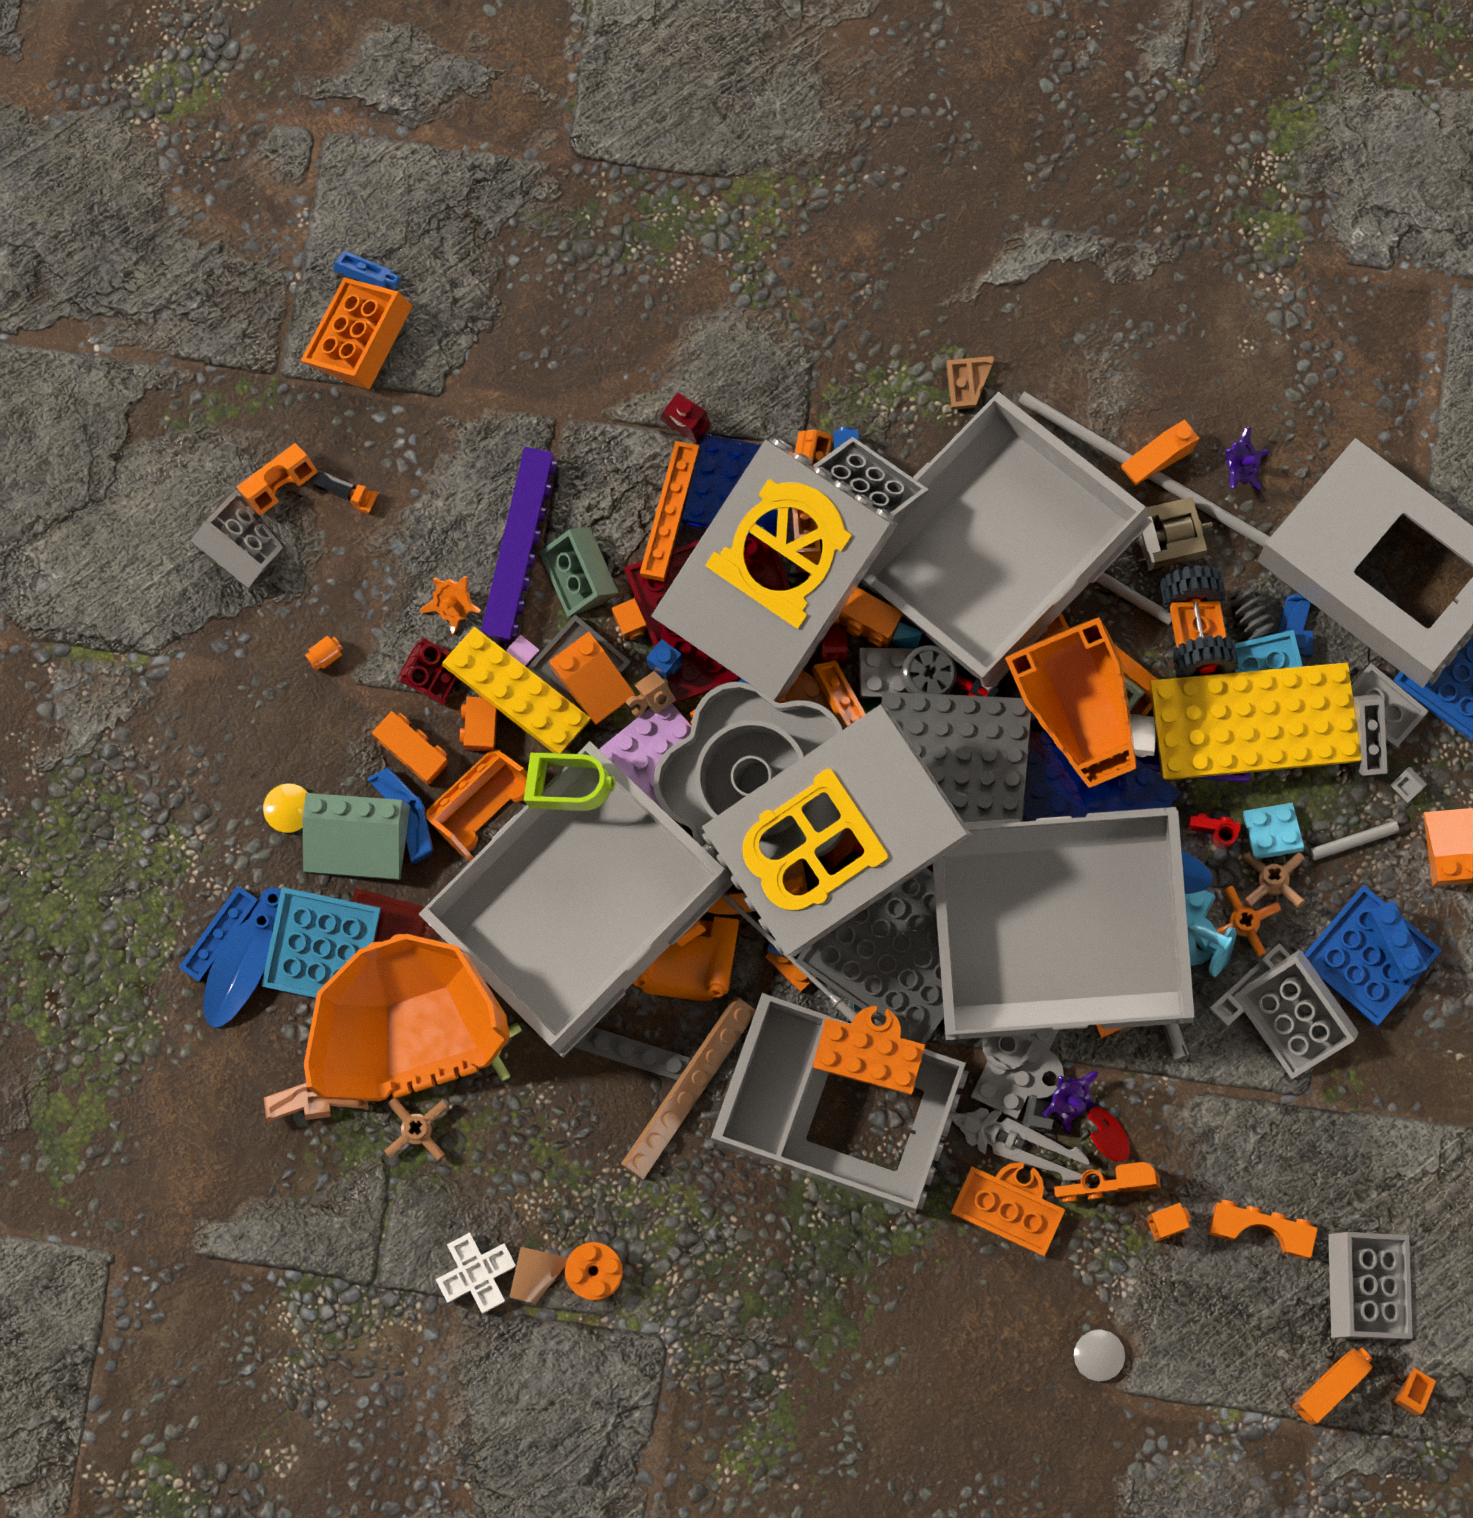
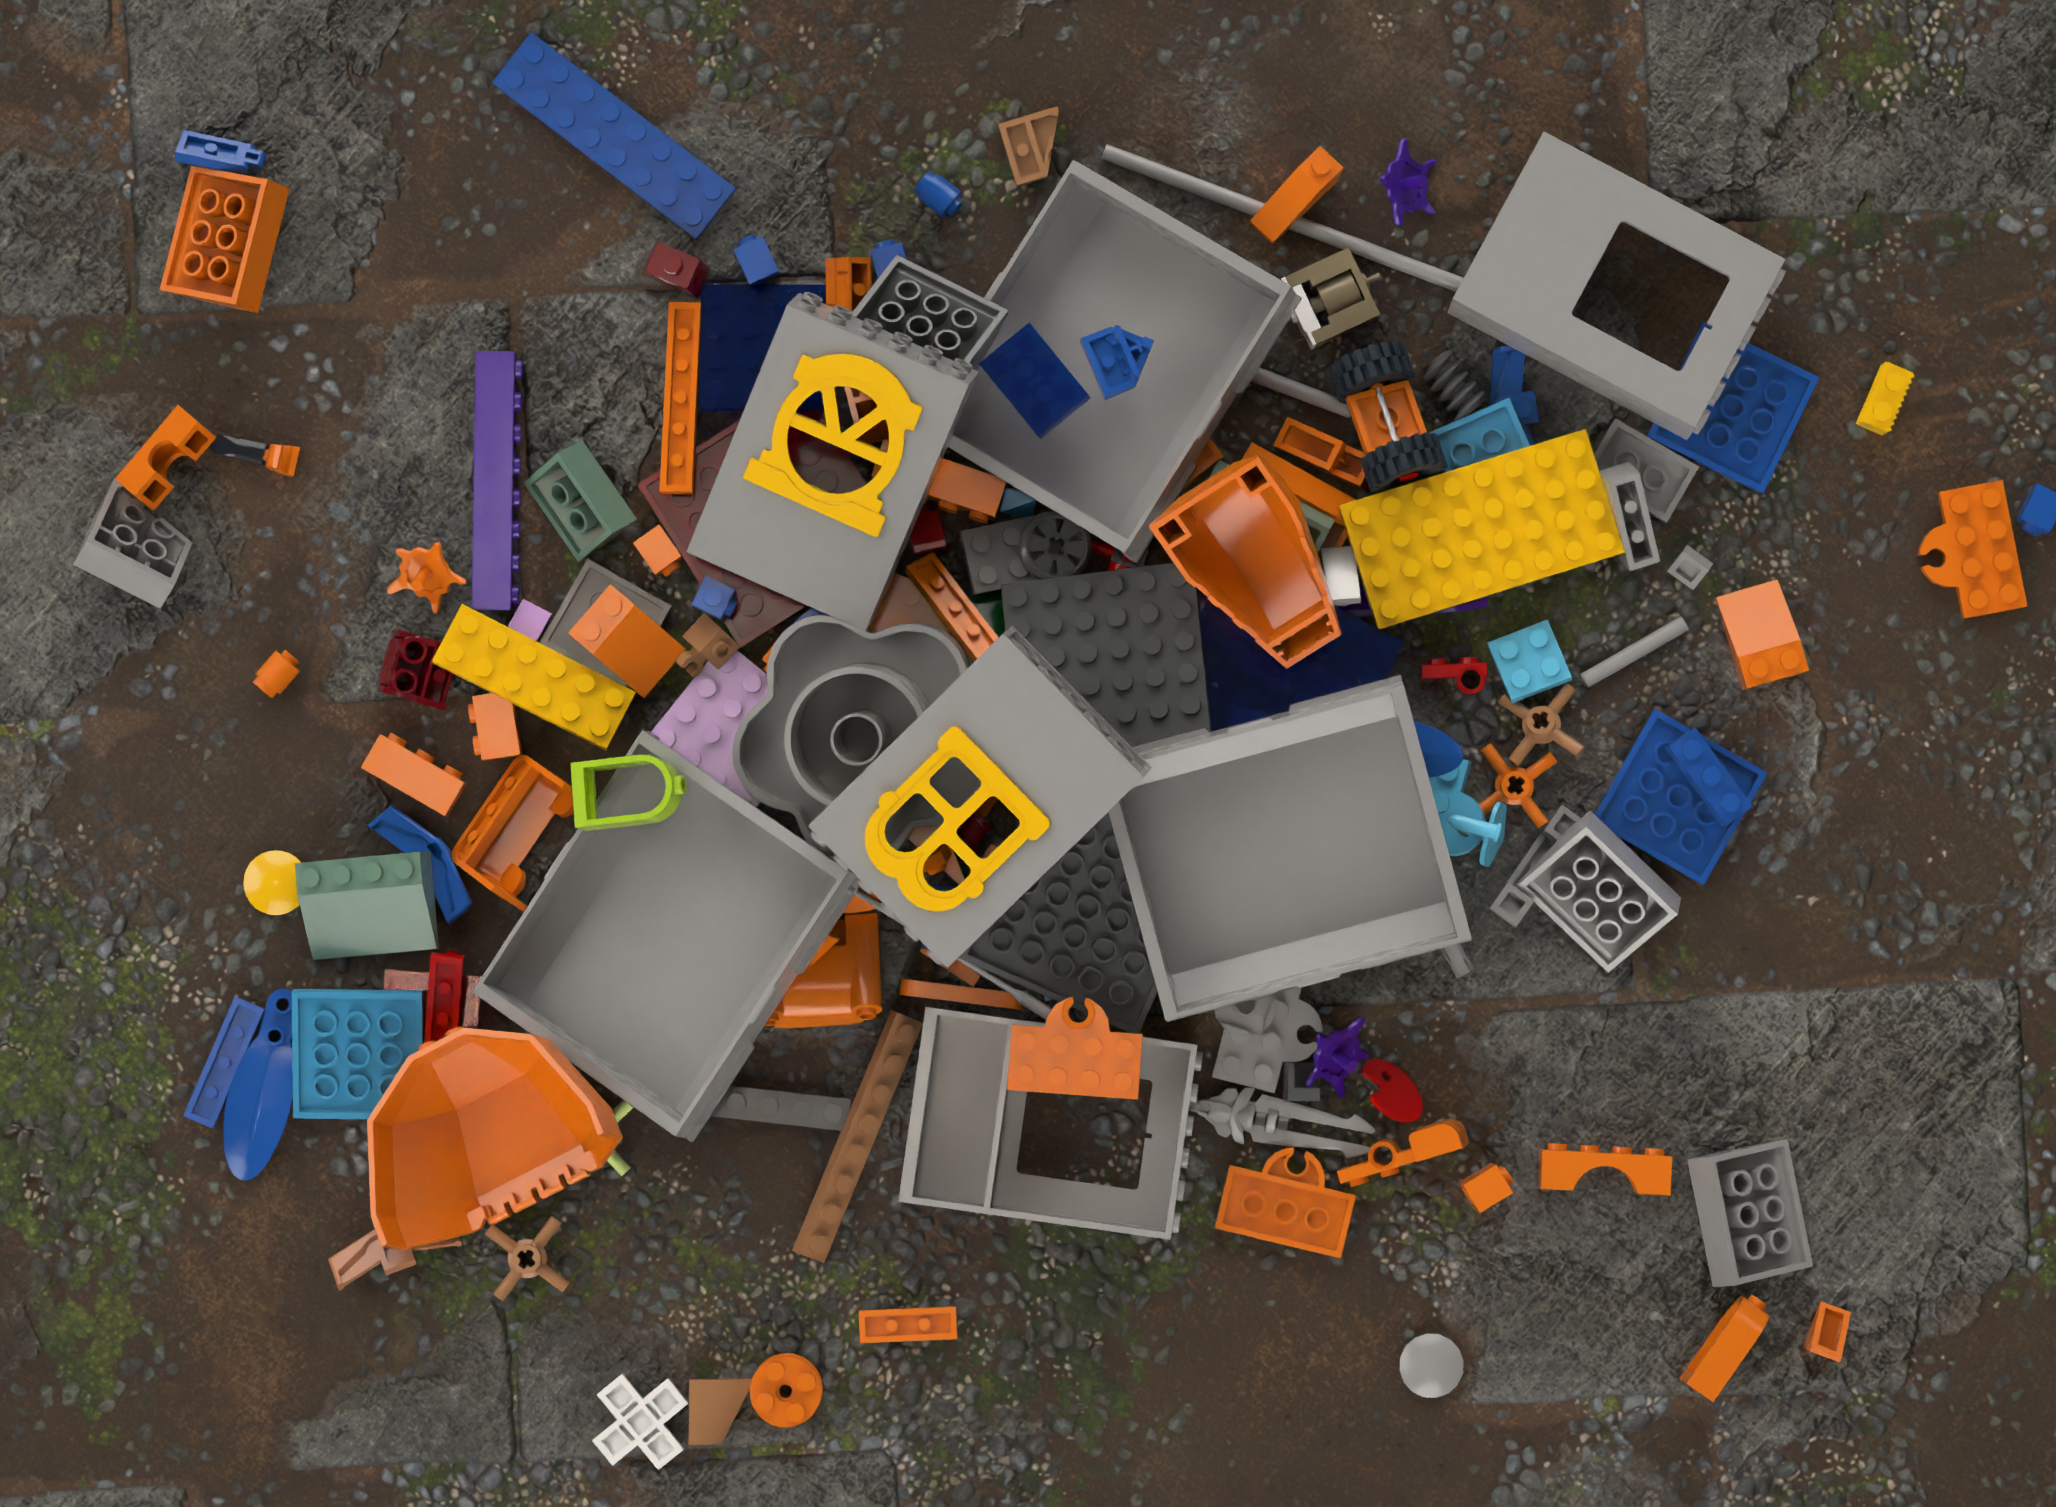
camera: 15 degrees left, 10 degrees up
none -> red piece [424,950,464,1043]
none -> blue plate [492,32,736,240]
none -> blue brick [733,234,780,288]
none -> orange plate [859,1306,957,1343]
none -> orange beam [899,979,1025,1010]
none -> blue brick [914,171,963,218]
none -> clear blue plate [979,323,1091,439]
none -> blue slope [1080,325,1154,400]
none -> orange slope [1273,417,1369,492]

